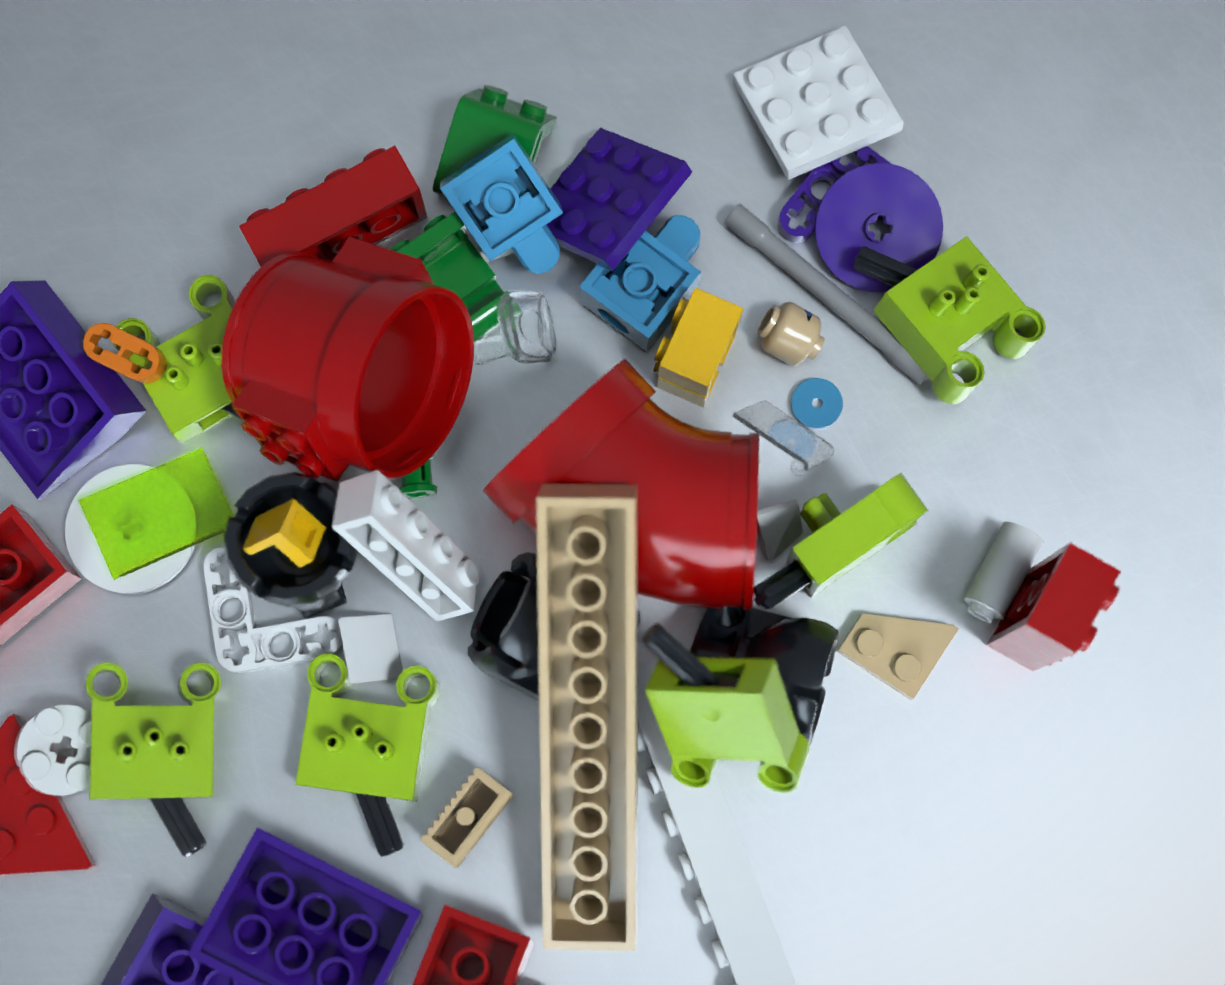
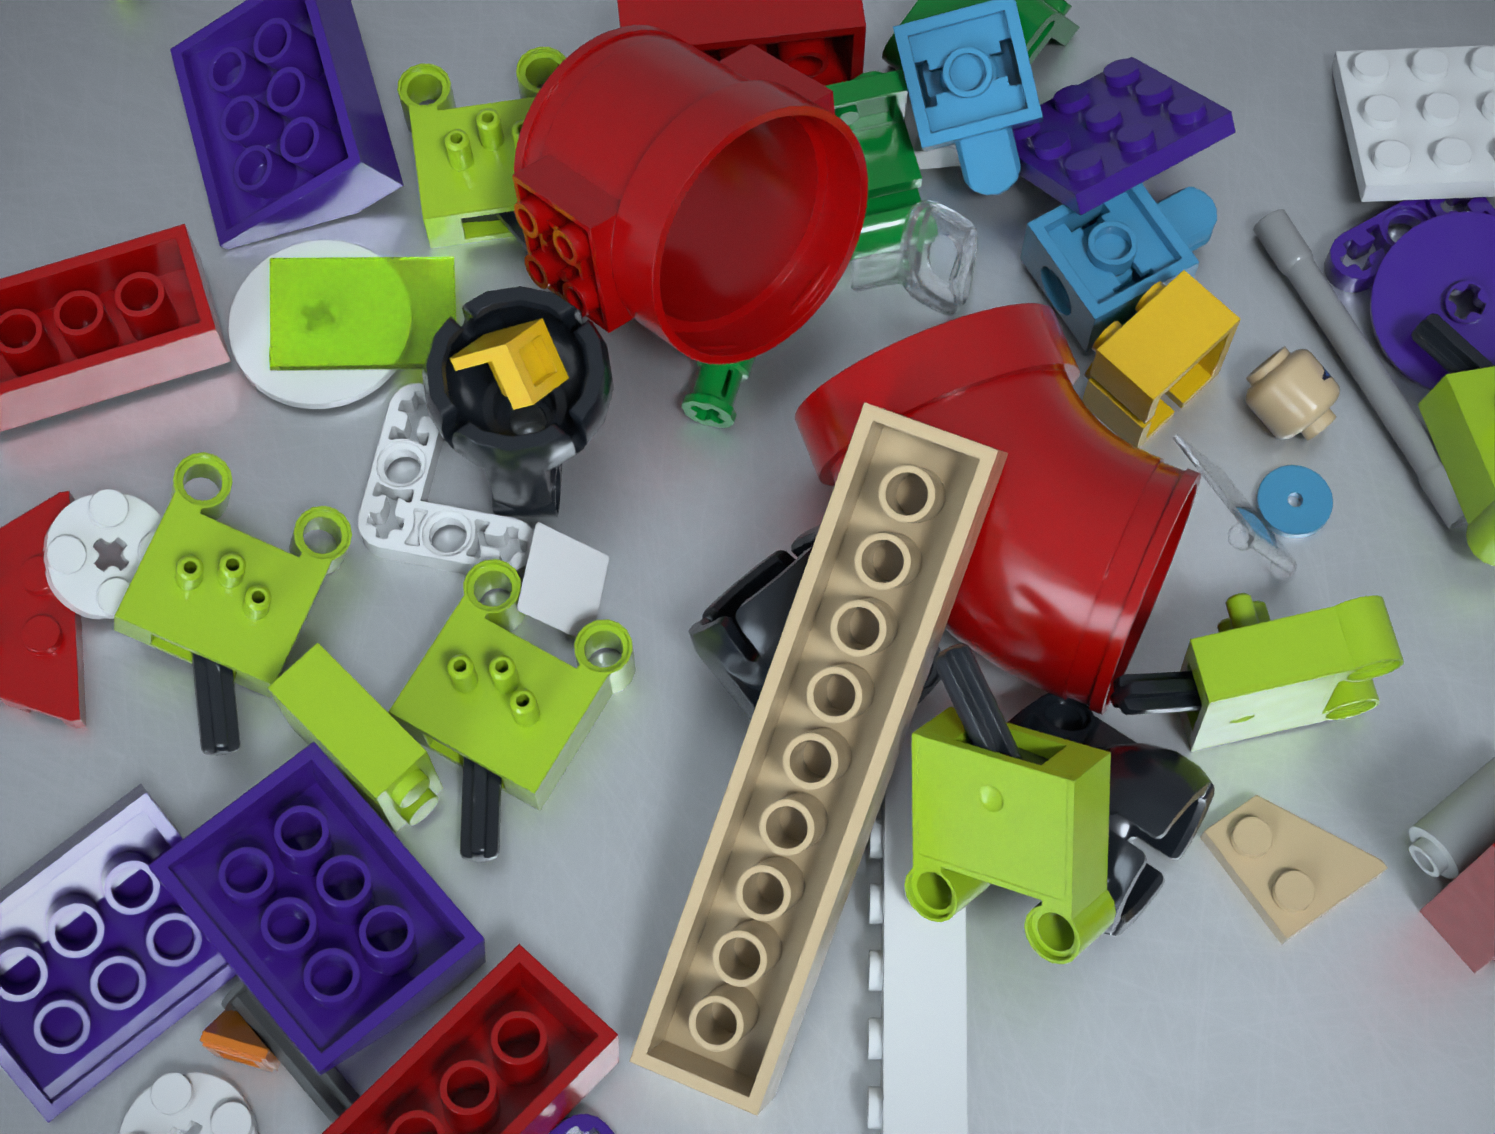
camera: 25 degrees right, 10 degrees down
orange beam [83,323,167,384] -> none
white brick [332,470,480,622] -> none
tan brick [421,768,514,868] -> none
white slope [757,499,803,561] -> none
none -> lime brick [267,642,443,833]

